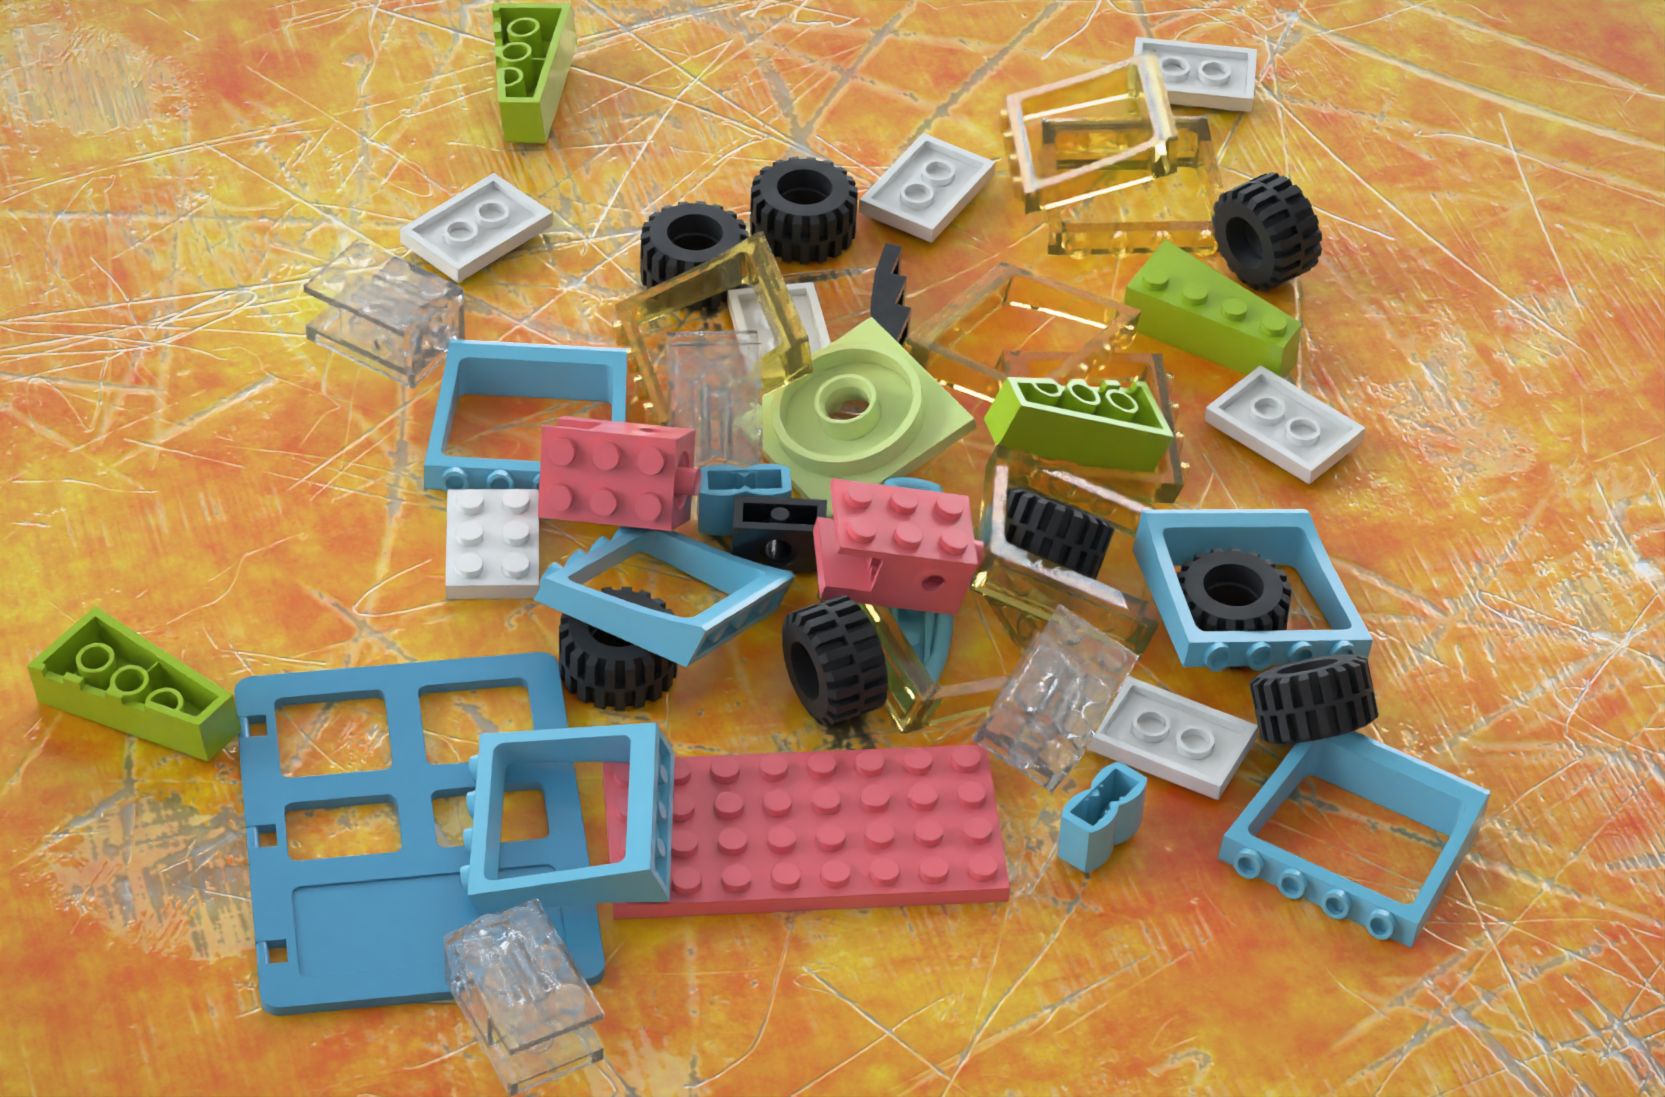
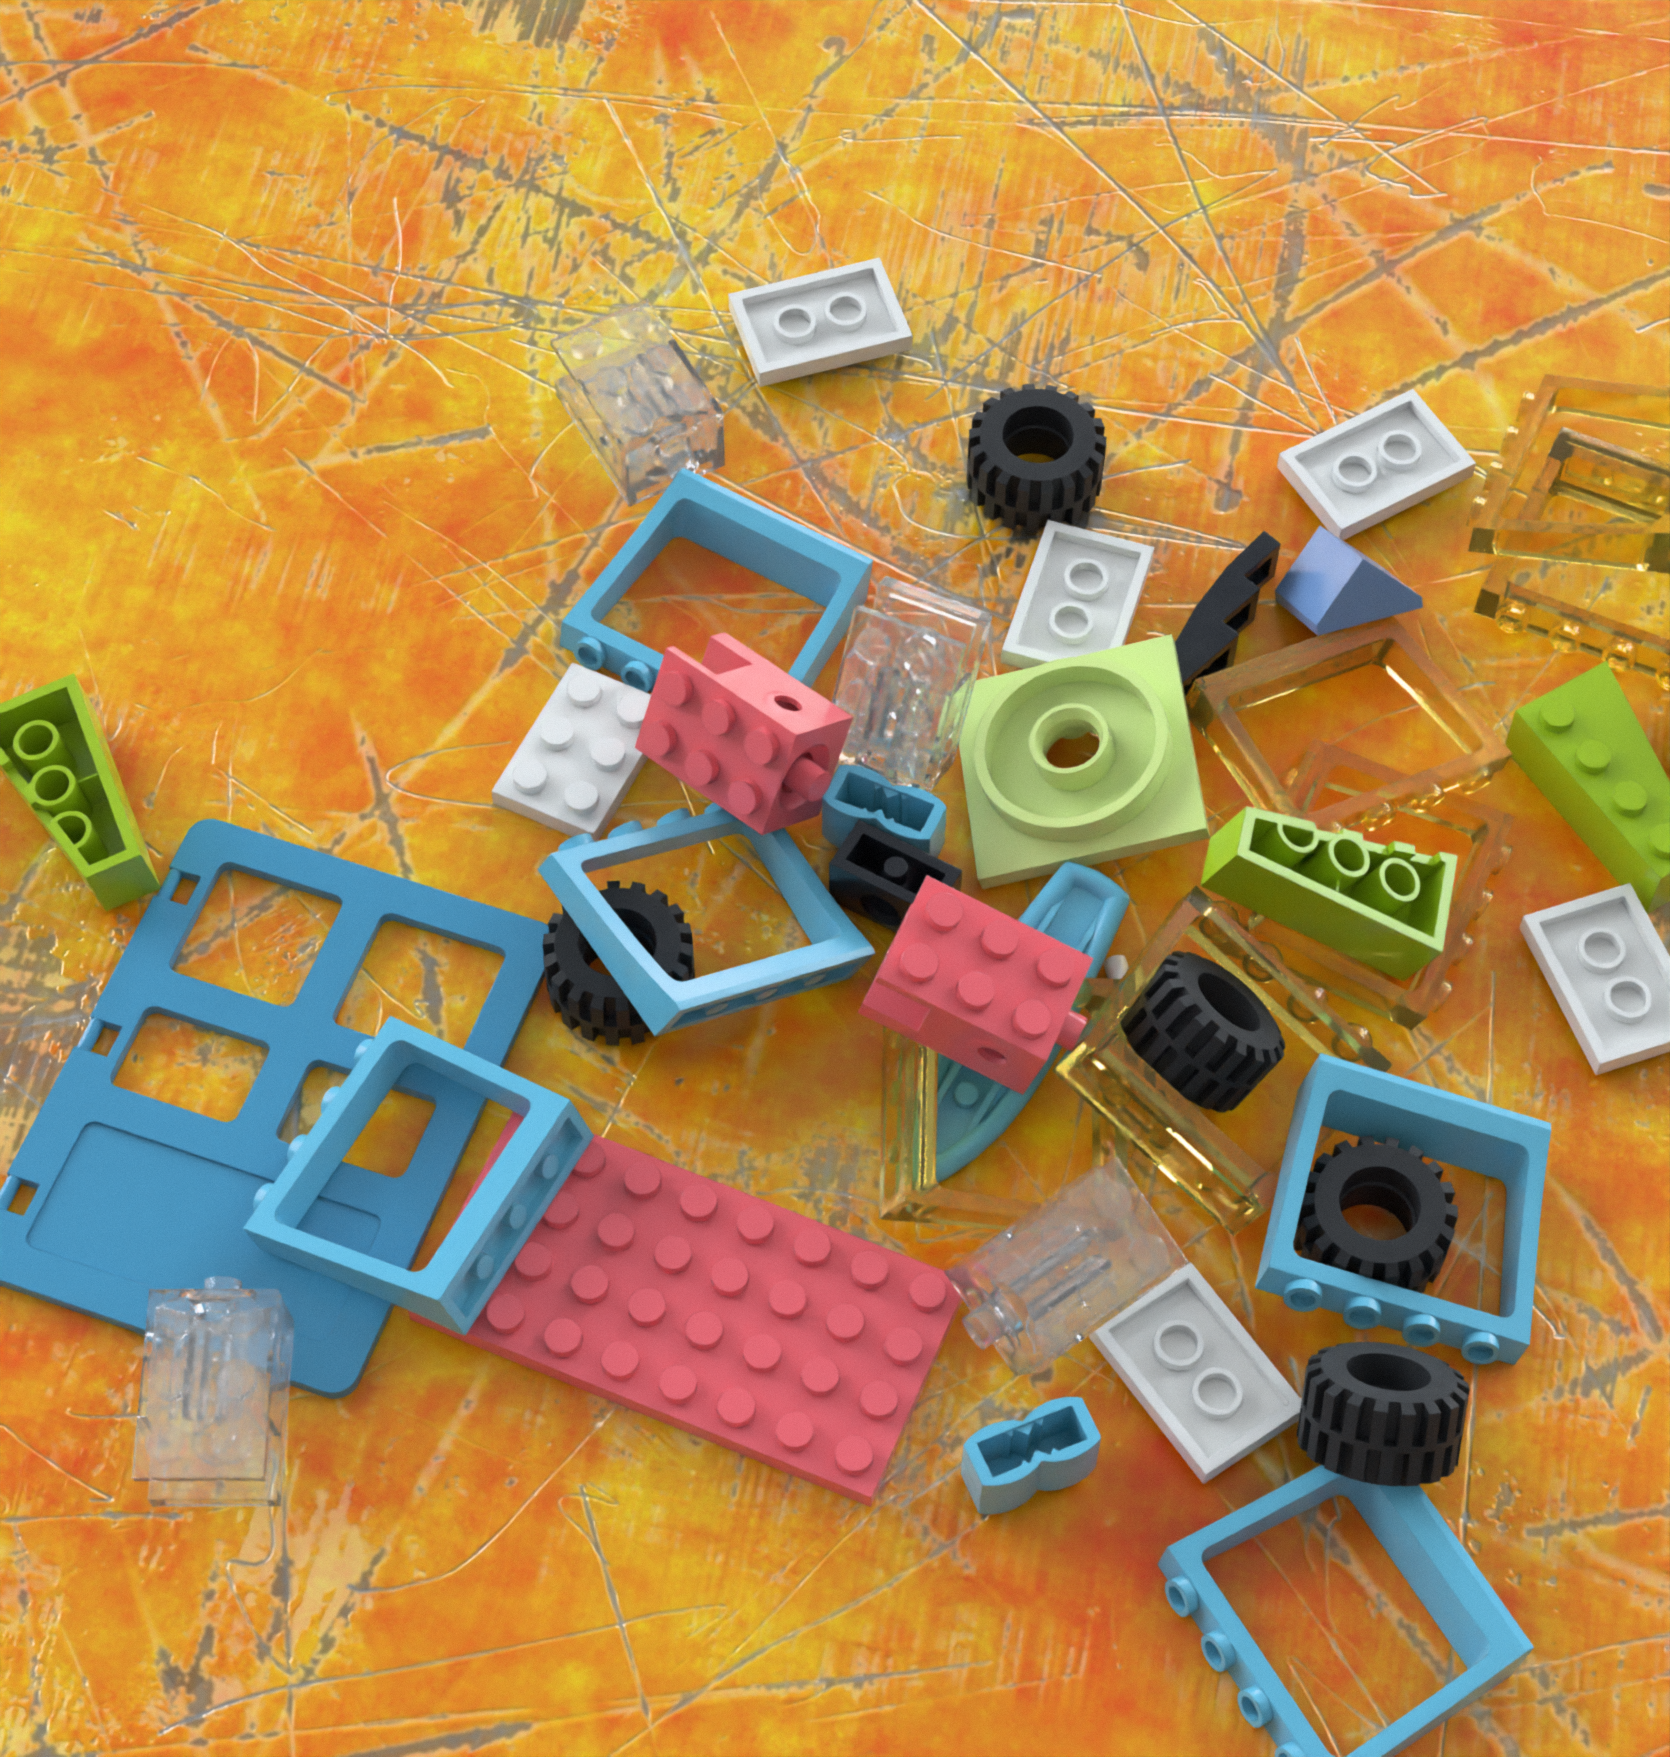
camera: 30 degrees right, 15 degrees up
lime wedge [492,2,578,144] -> none
clear yellow windscreen [612,231,813,429] -> none
black tyre [750,157,858,264] -> none
black tyre [782,595,888,726] -> none
none -> medium blue slope [1275,526,1423,636]

